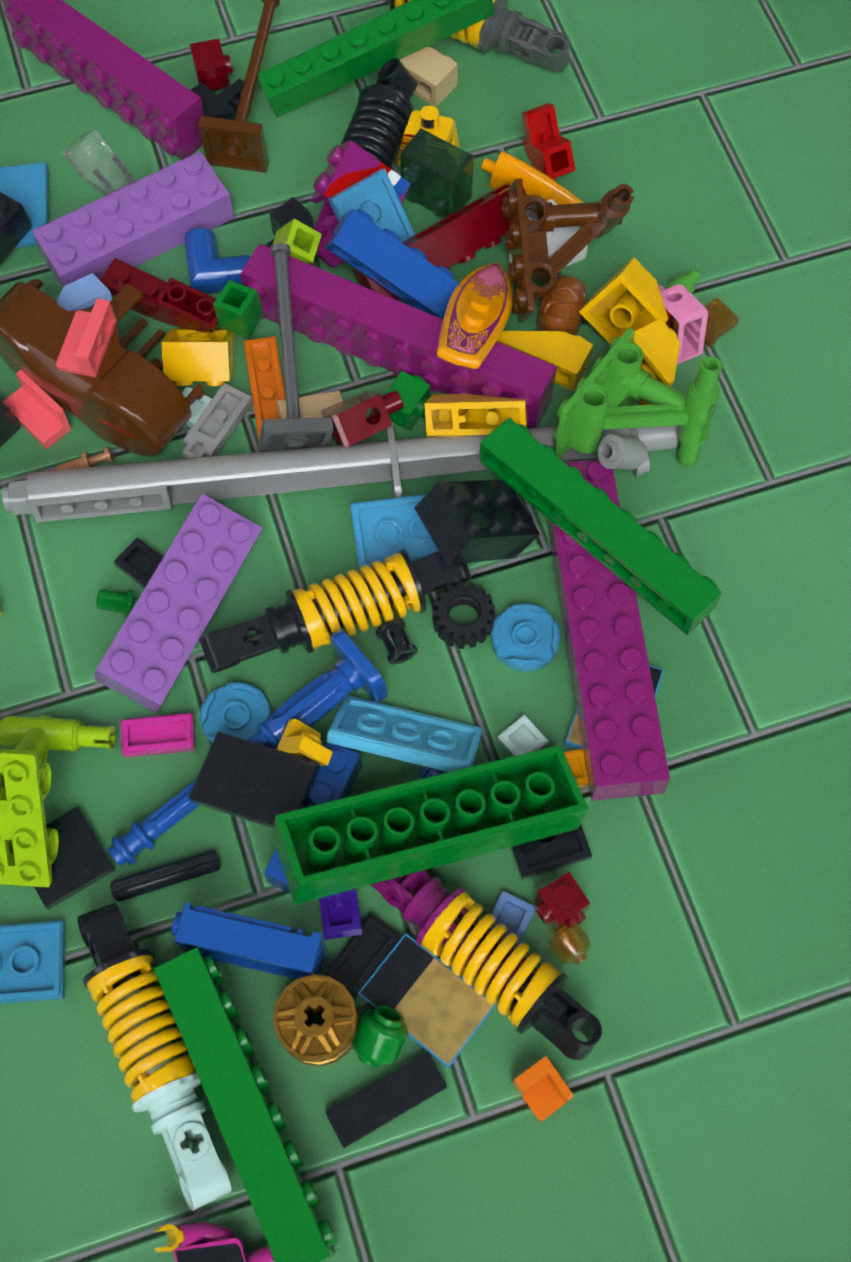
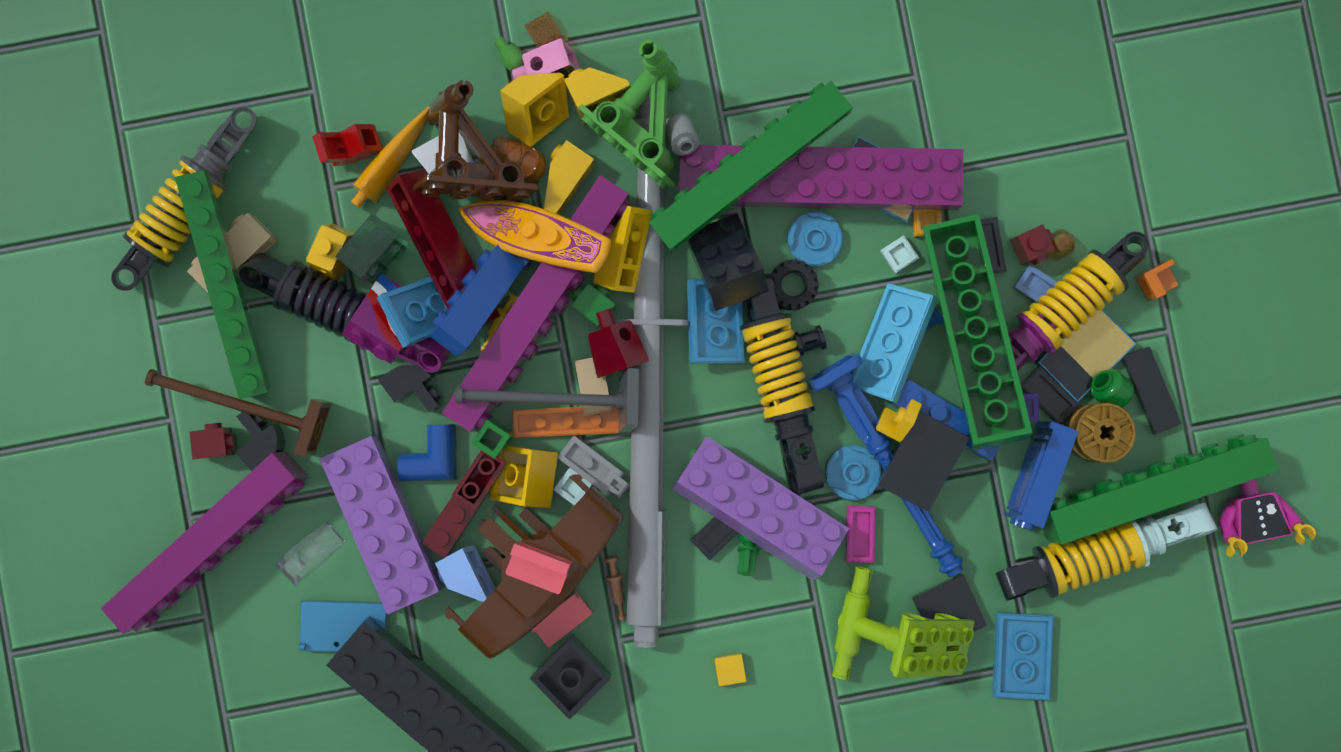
camera: 80 degrees left, 20 degrees up
black axle [110,850,221,902] -> none
lime brick [273,219,322,264] -> none

